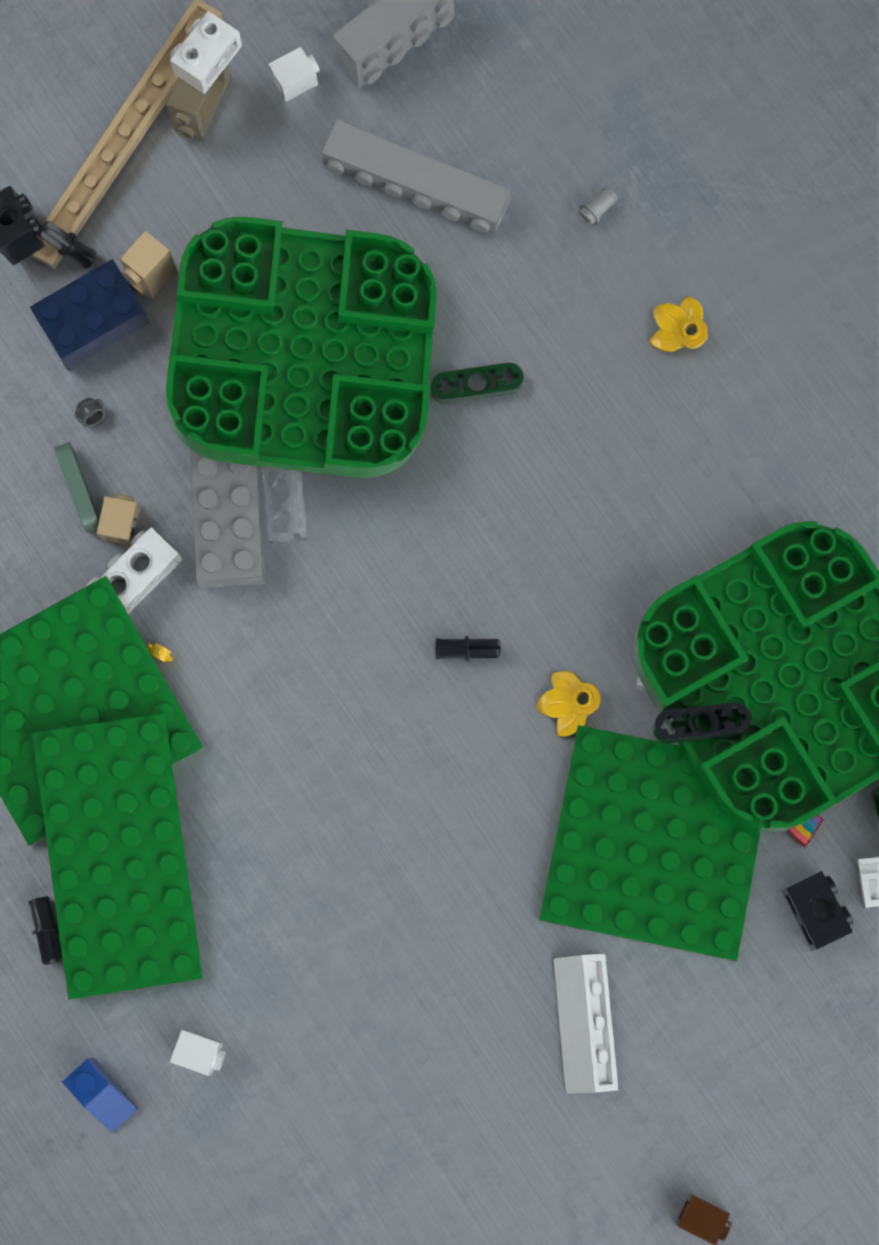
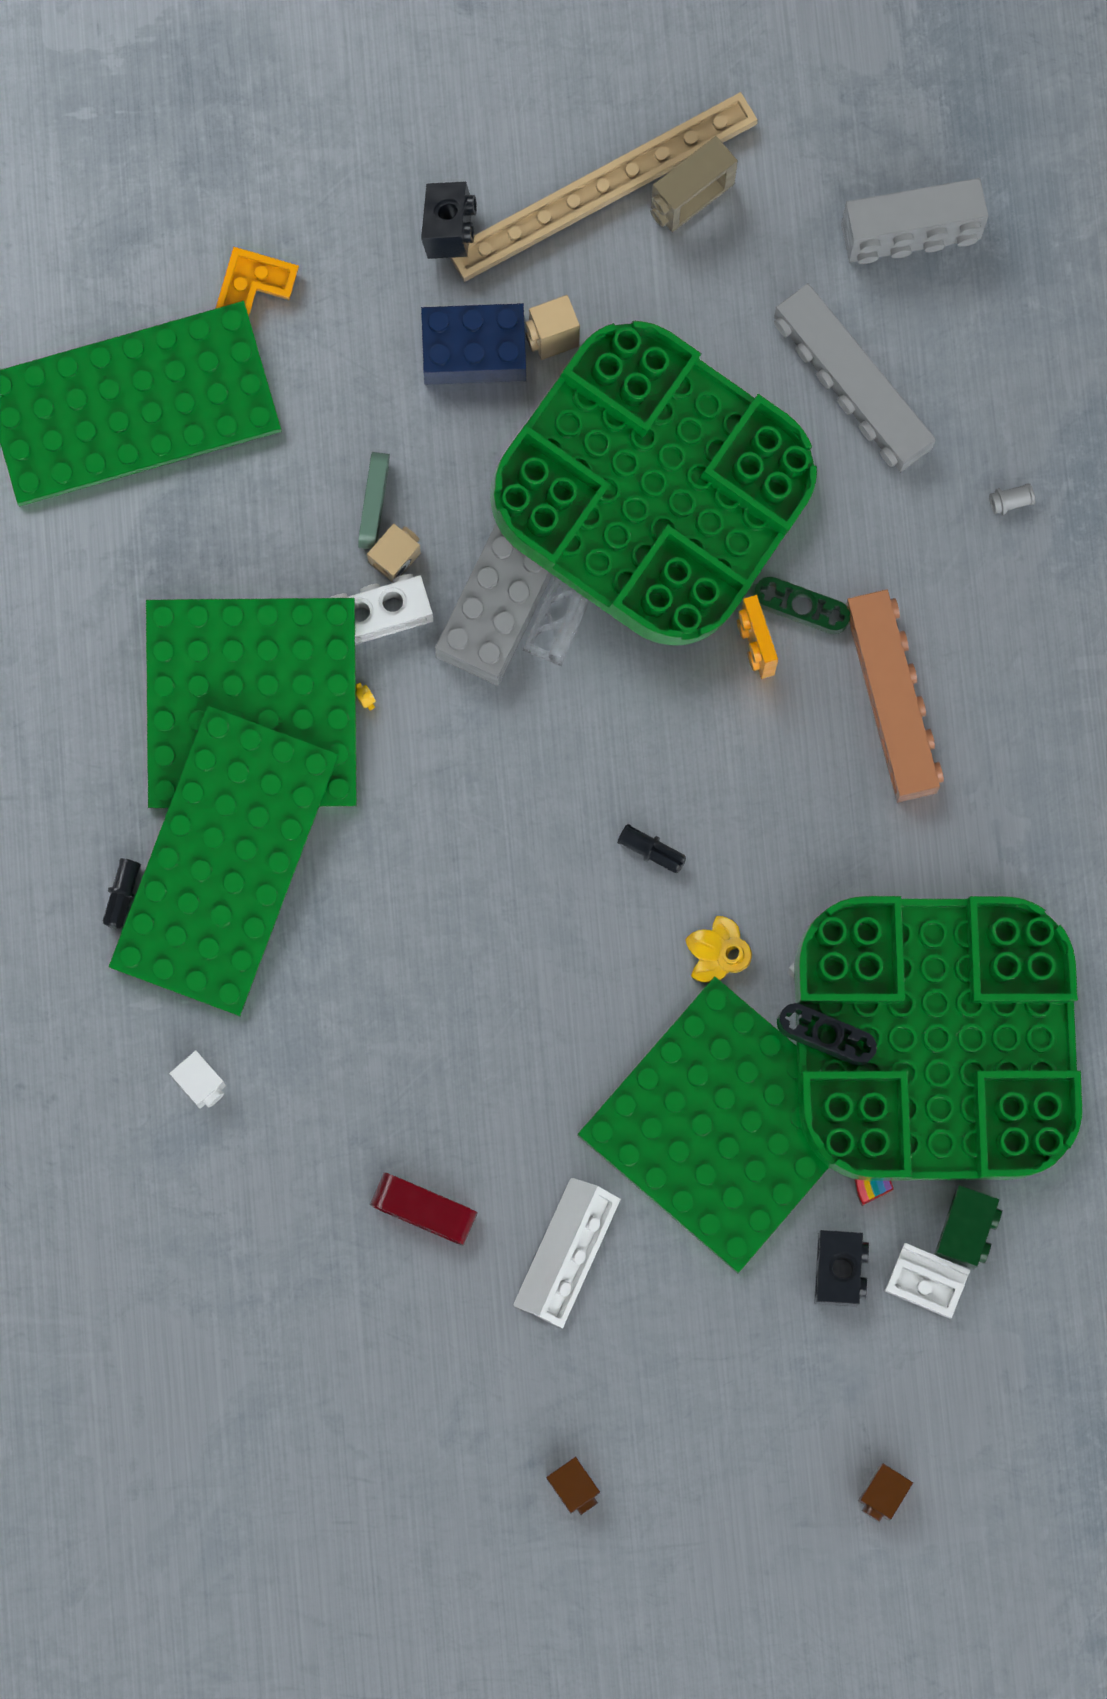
camera: 25 degrees right, 0 degrees up
black axle [38,221,97,268] -> none
blue slope [62,1058,138,1132] -> none
dark grey plate [75,398,106,427] -> none
white brick [170,11,242,94] -> none
white brick [268,47,320,102] -> none
yellow plate [649,296,708,352] -> none
none -> dark red beam [370,1172,478,1246]
none -> light orange plate [736,595,778,679]
none -> nougat brick [846,589,944,803]

